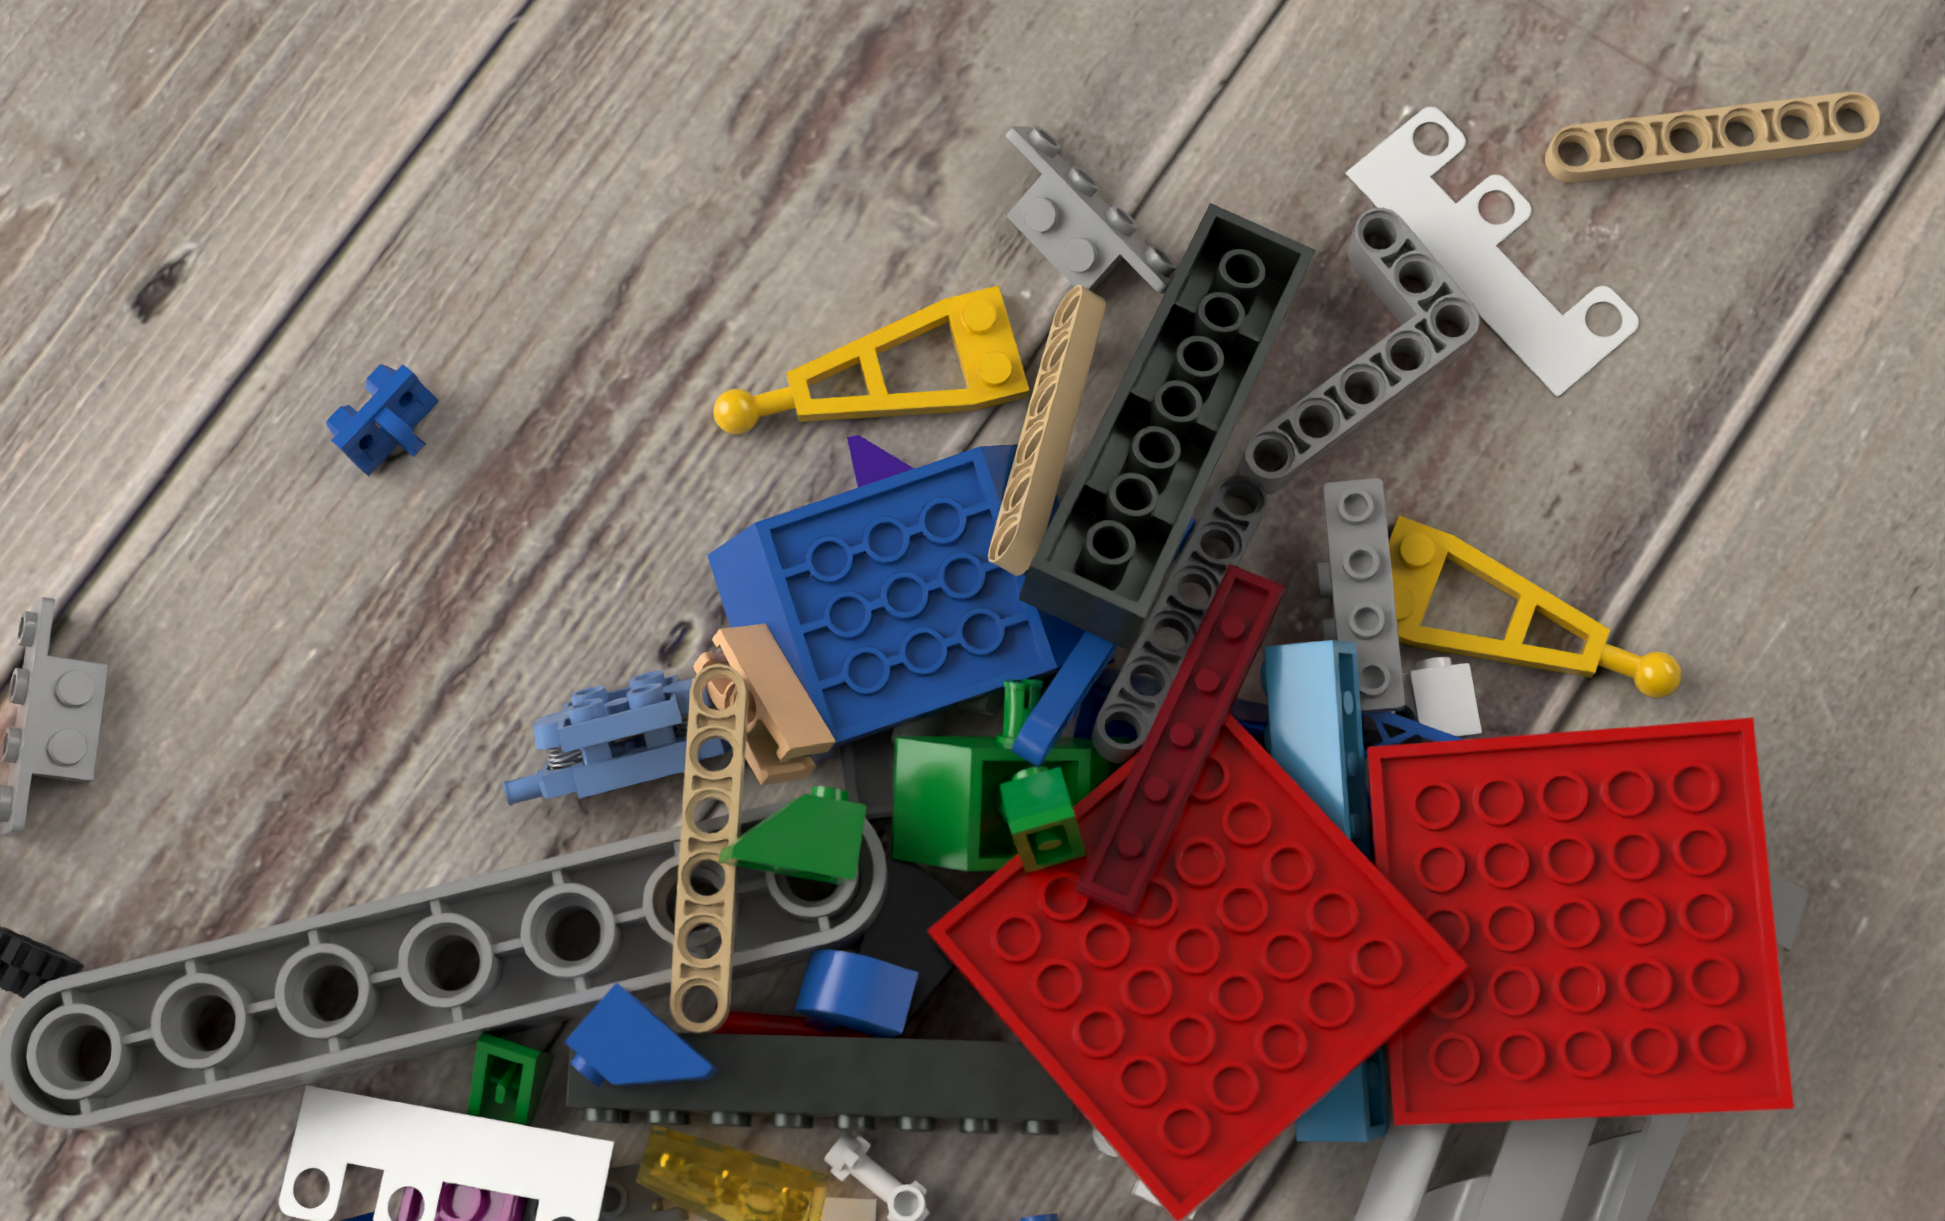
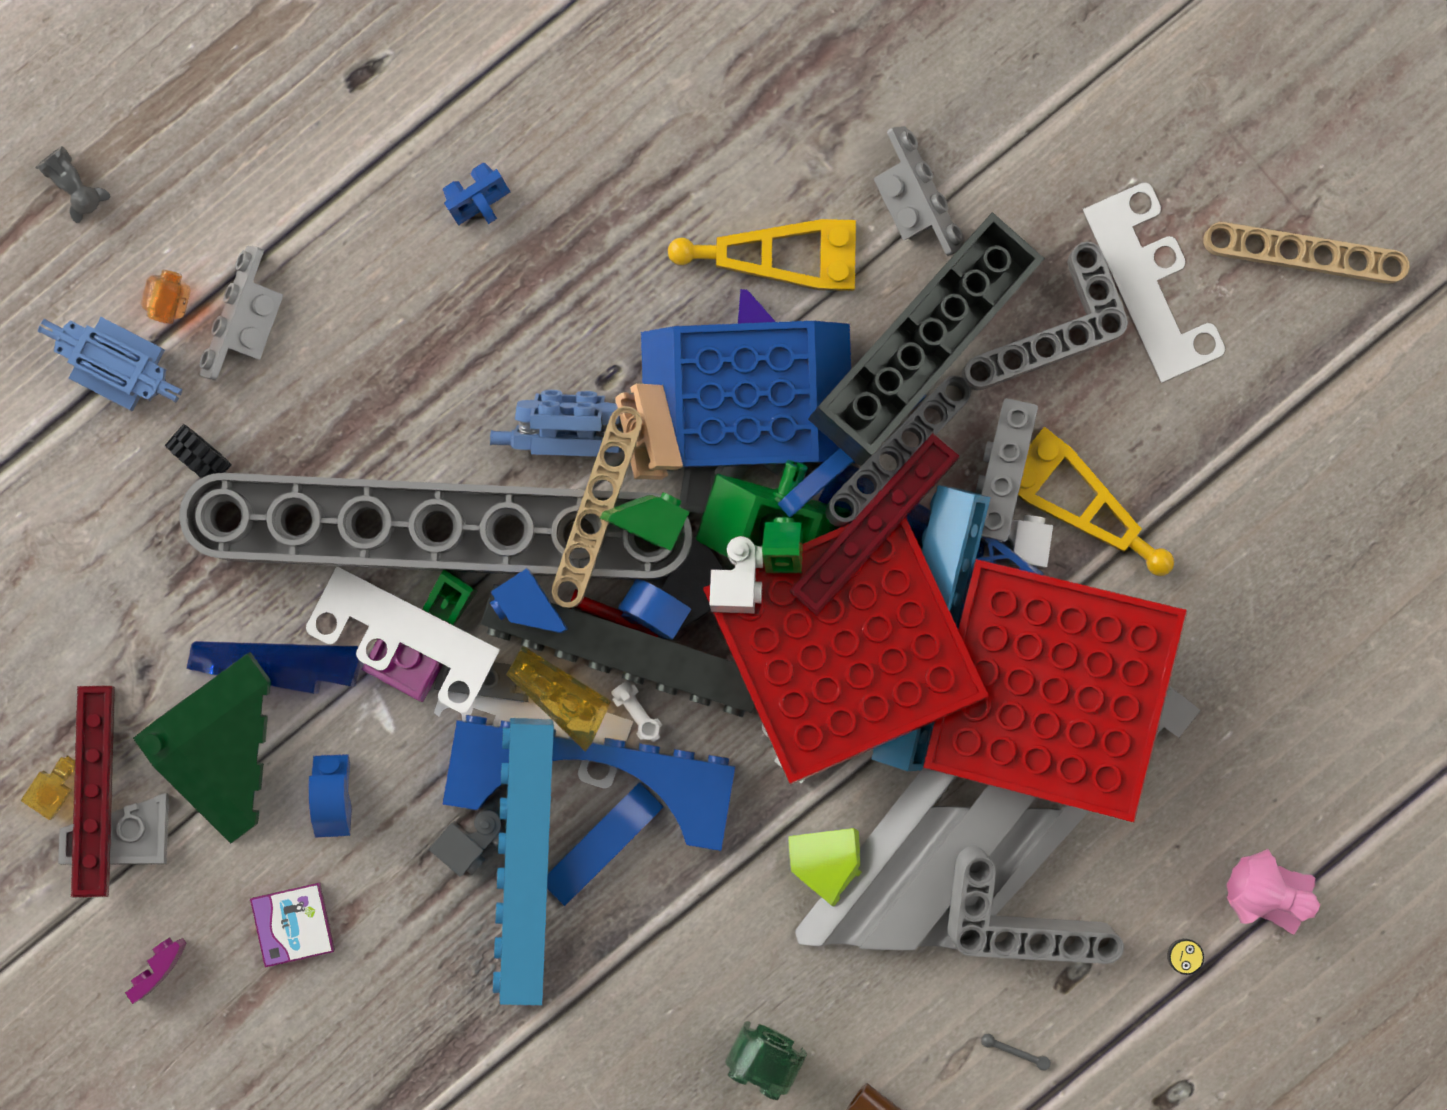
camera: 20 degrees right, 10 degrees up
tan beam [988,285,1106,576] -> none
none -> white brick [710,536,763,613]

